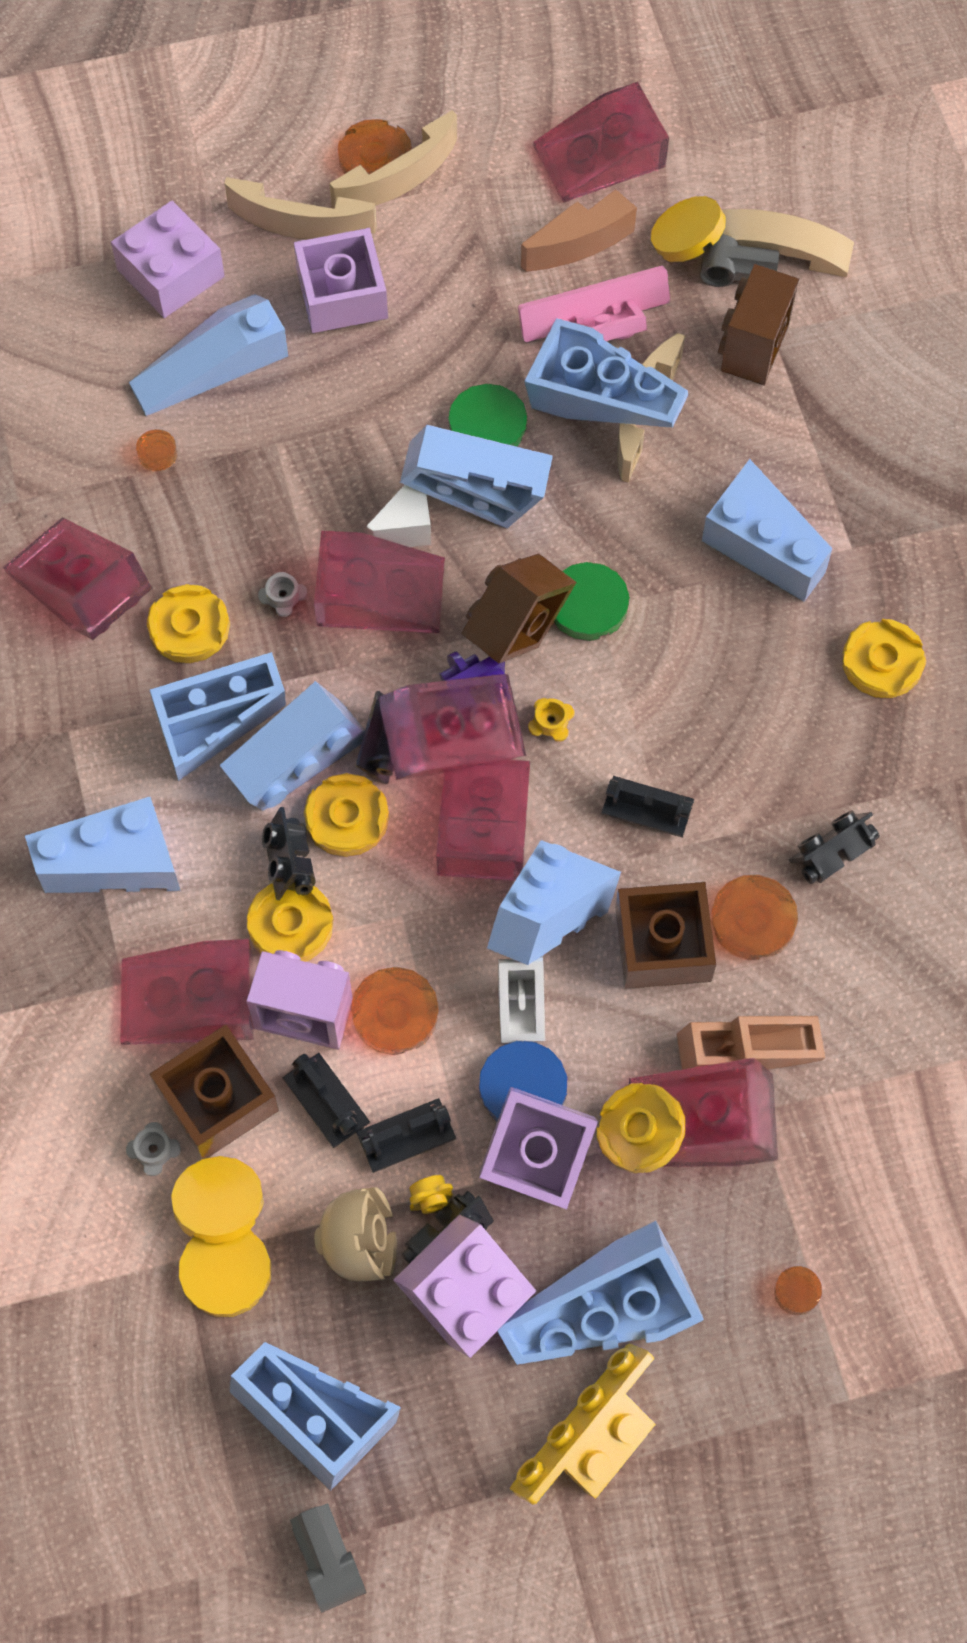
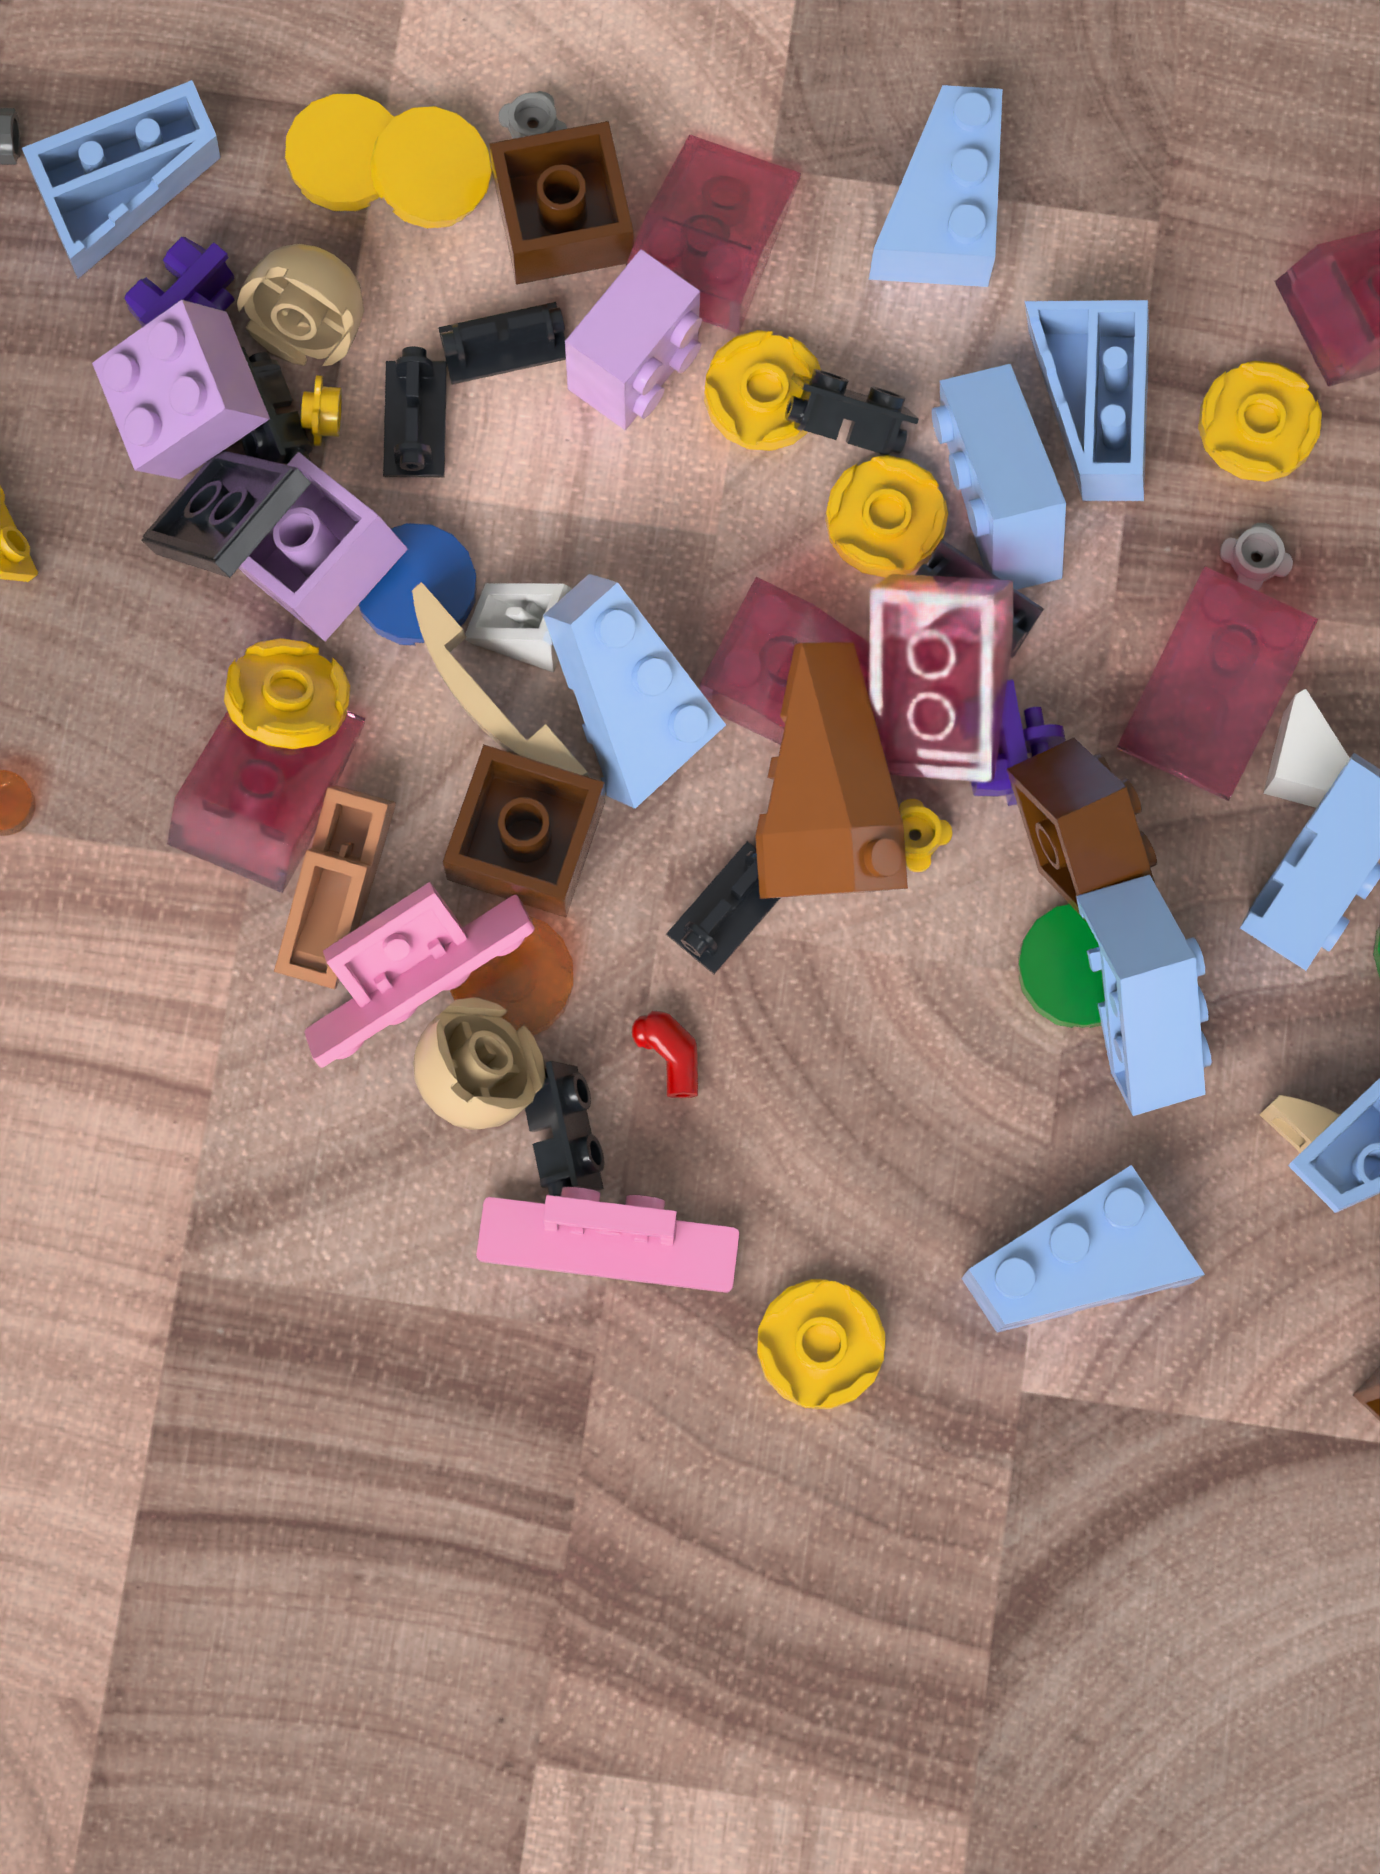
camera: 110 degrees right, 10 degrees up
clear orange tile [351,967,439,1055] -> none
light blue wedge [497,1221,704,1365] -> none
none -> dark purple hips [124,236,235,327]
none -> black tile [141,450,311,578]
none -> bright pink bracket [304,882,535,1067]
none -> tan slope [412,582,588,777]
none -> tan cylinder [413,997,545,1130]
none -> bright pink bracket [476,1187,739,1293]
none -> red arm [631,1011,698,1098]
none -> dark orange wedge [755,642,908,899]
none -> light blue wedge [1076,874,1212,1116]

